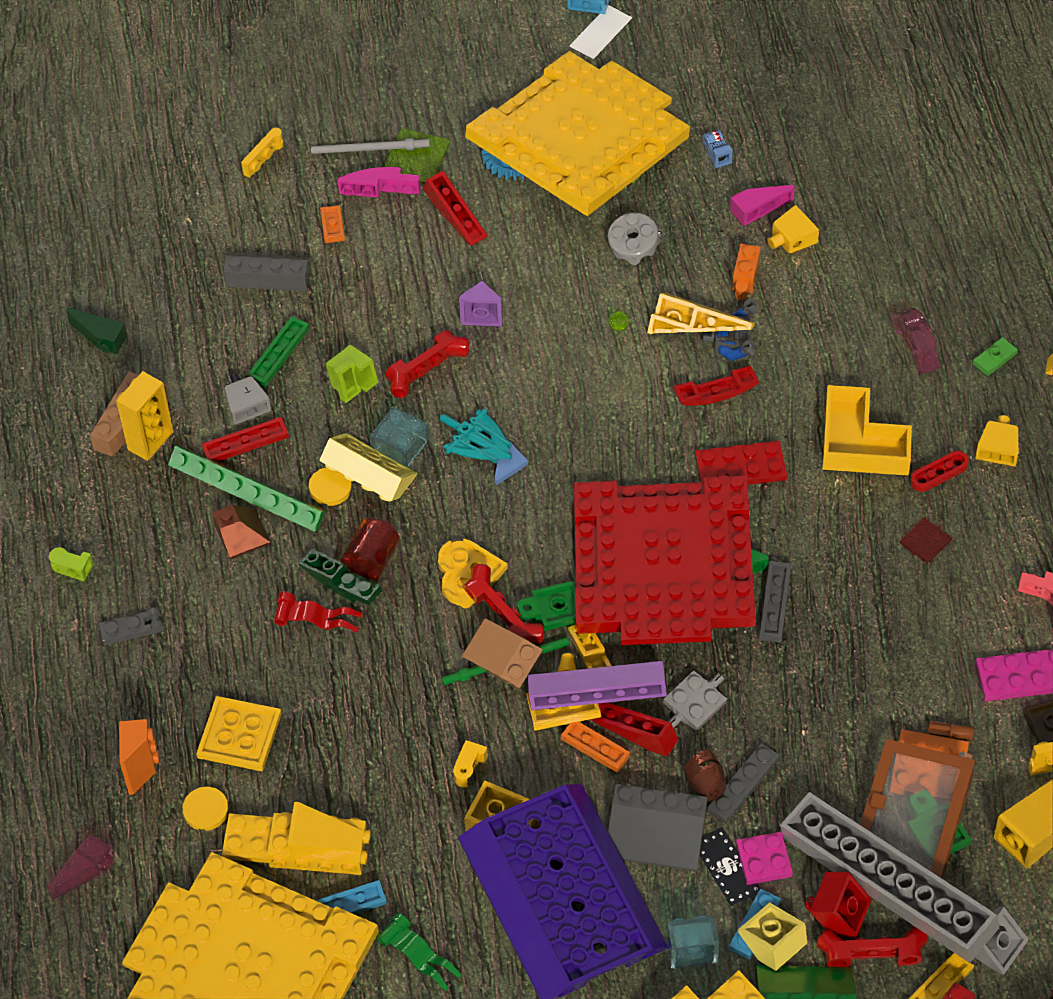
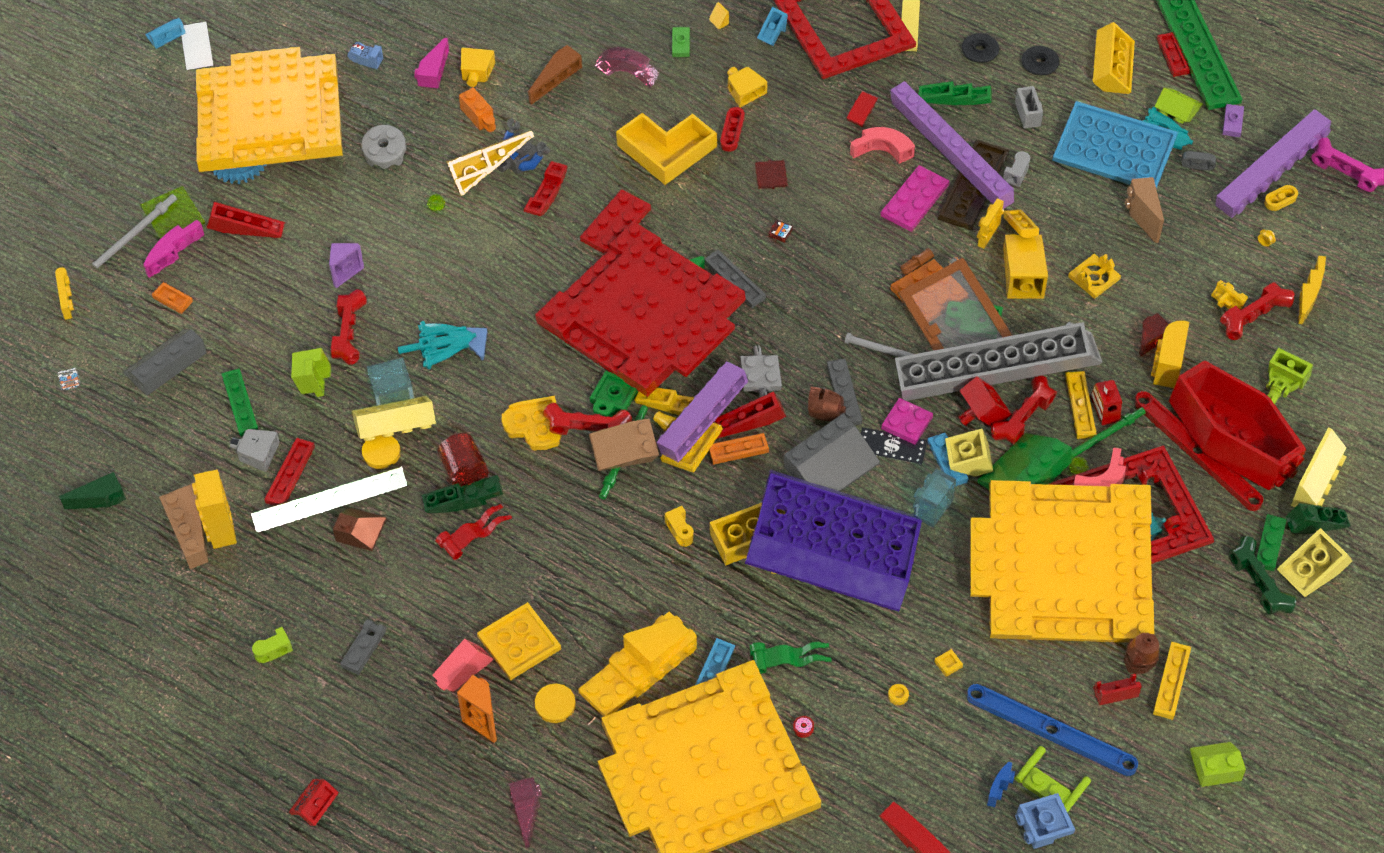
camera: 50 degrees left, 0 degrees up
none -> clear tile [57,368,81,391]
none -> coral slope [433,639,493,692]
none -> dark orange slope [528,45,582,105]
none -> tile [769,220,793,243]
none -> light grey bar [845,333,914,357]

